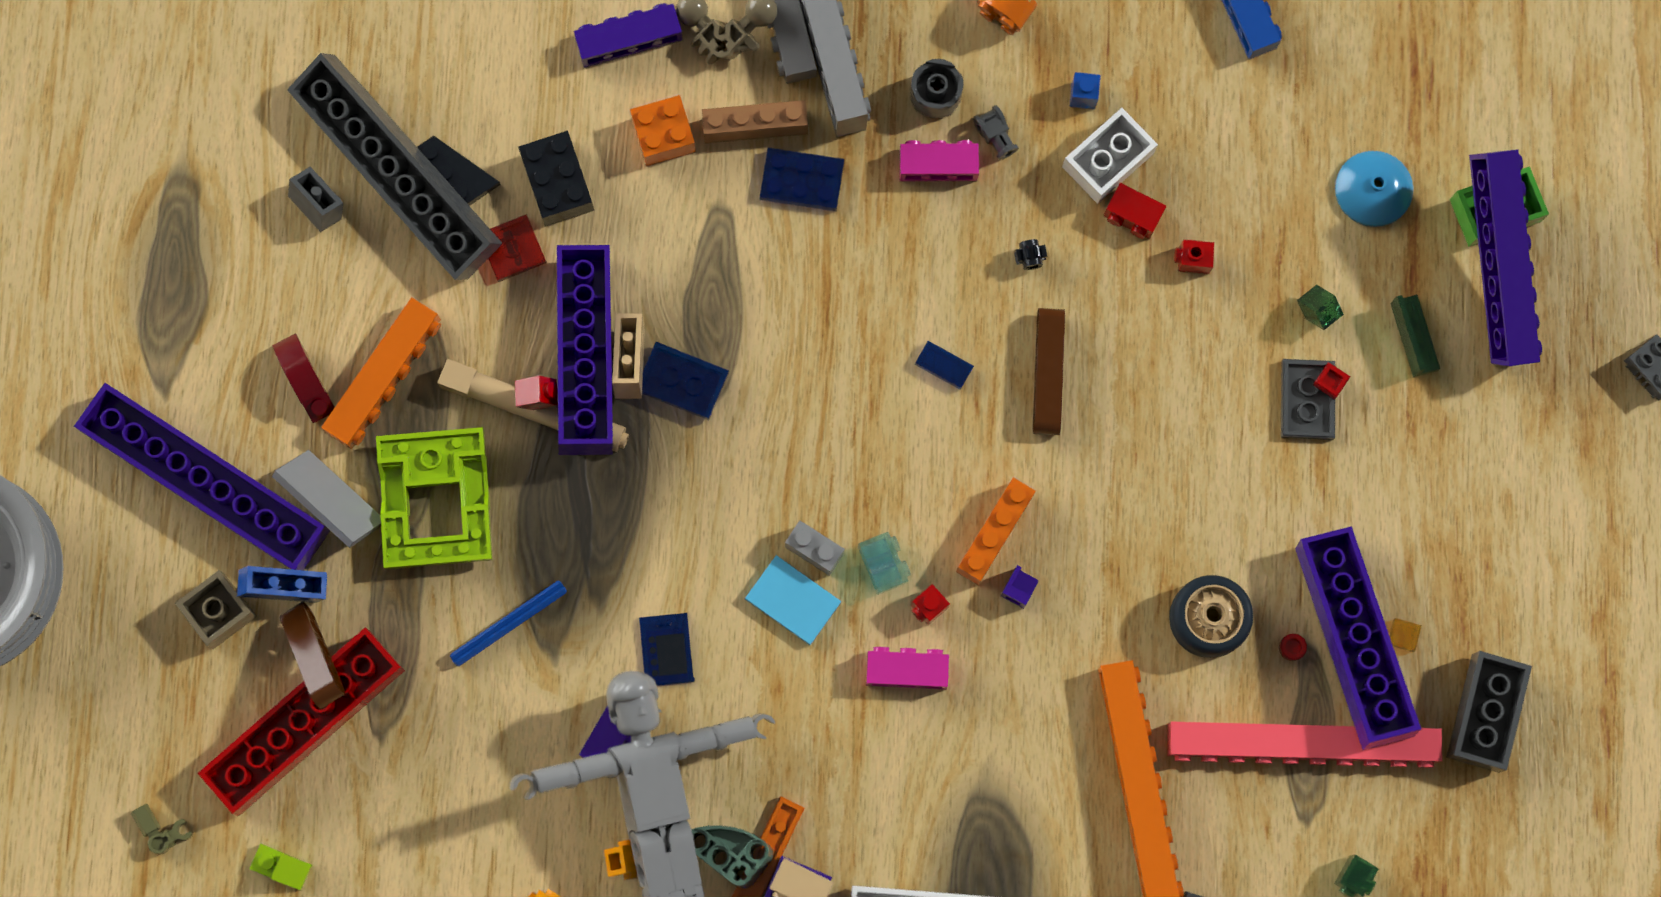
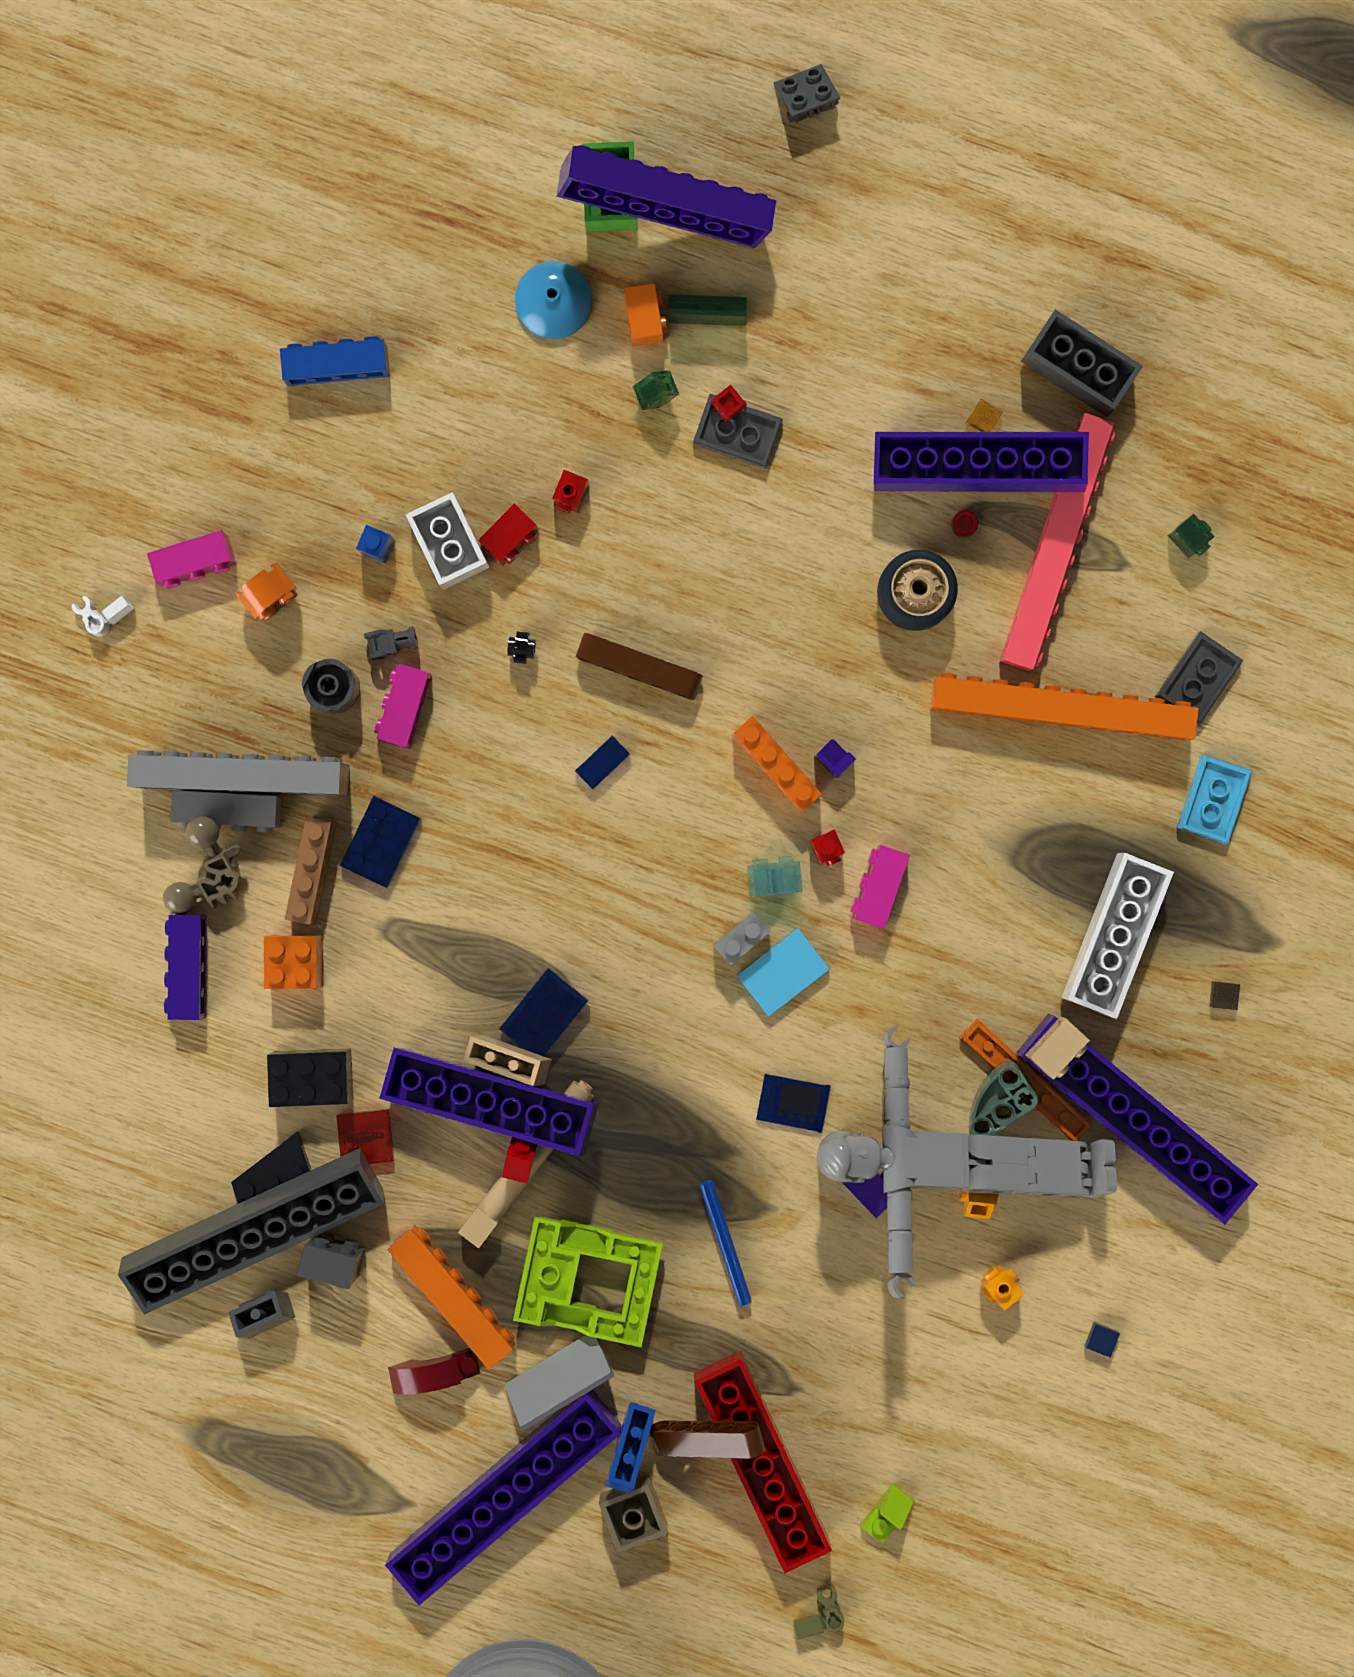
camera: 70 degrees left, 10 degrees up
none -> dark grey brick [297,1233,366,1289]
none -> orange brick [624,283,667,347]

